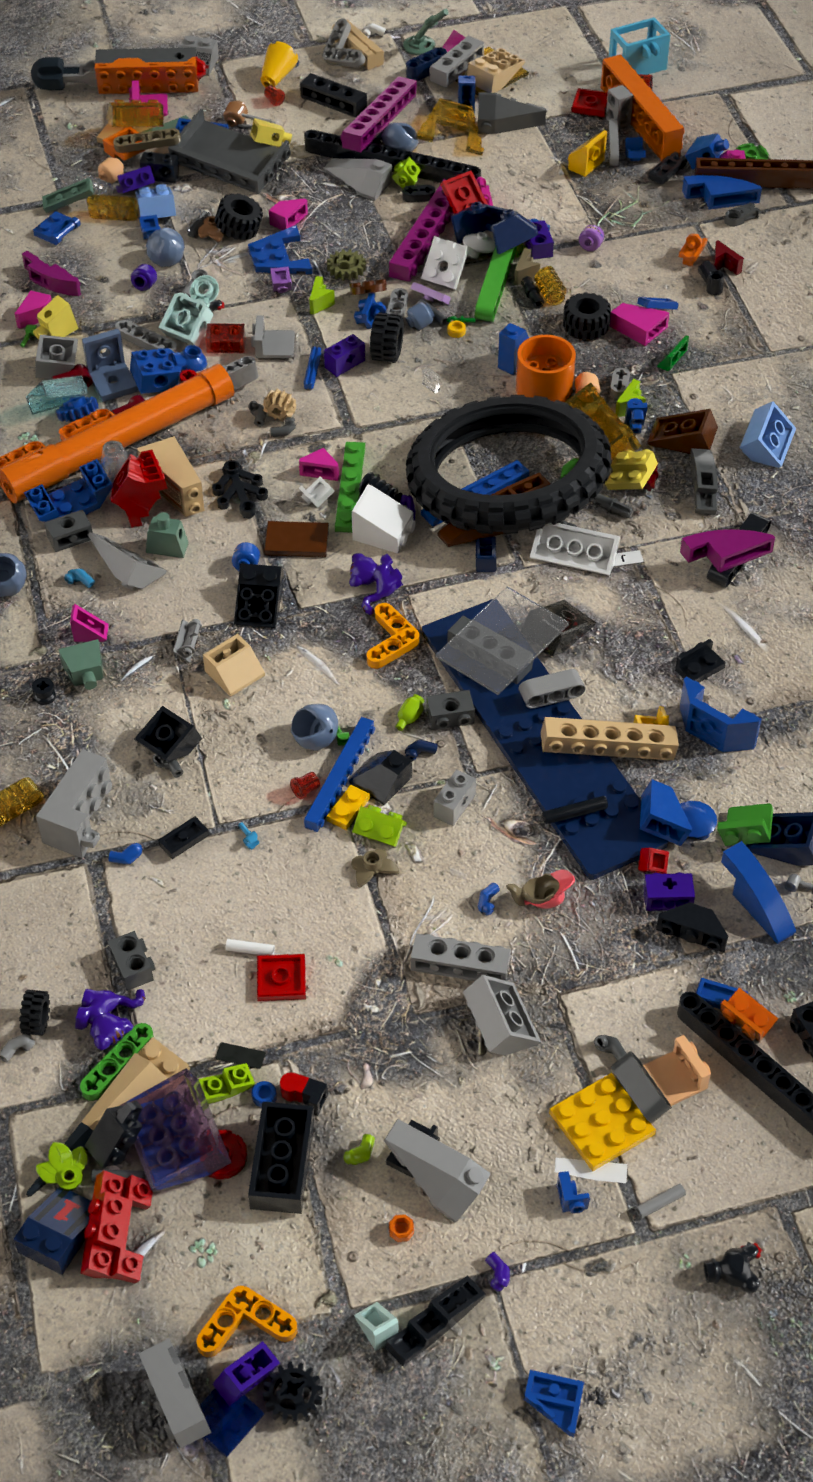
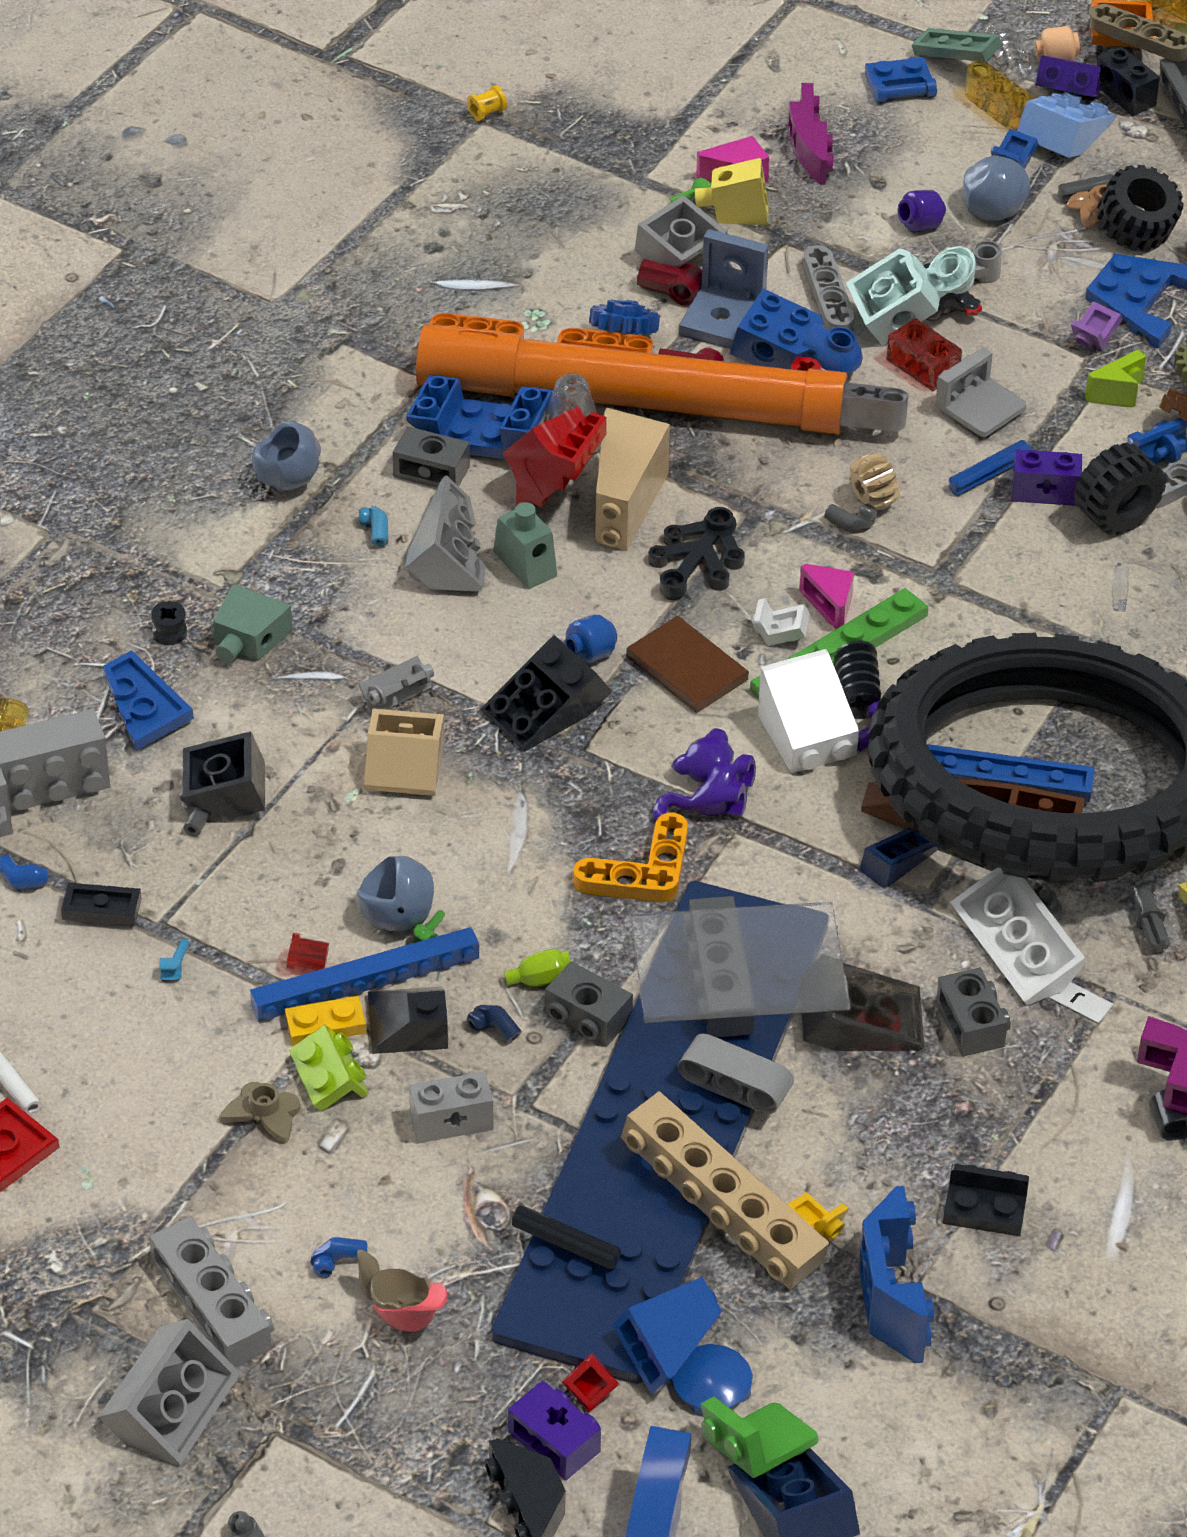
camera: 45 degrees right, 5 degrees down
clear light blue slope [26,376,88,415] -> none
dark pink slope [70,604,109,642] -> none
dark grey arm [248,401,267,427] -> none
none -> blue wing [103,650,194,751]
none -> dark grey brick [936,967,1011,1057]

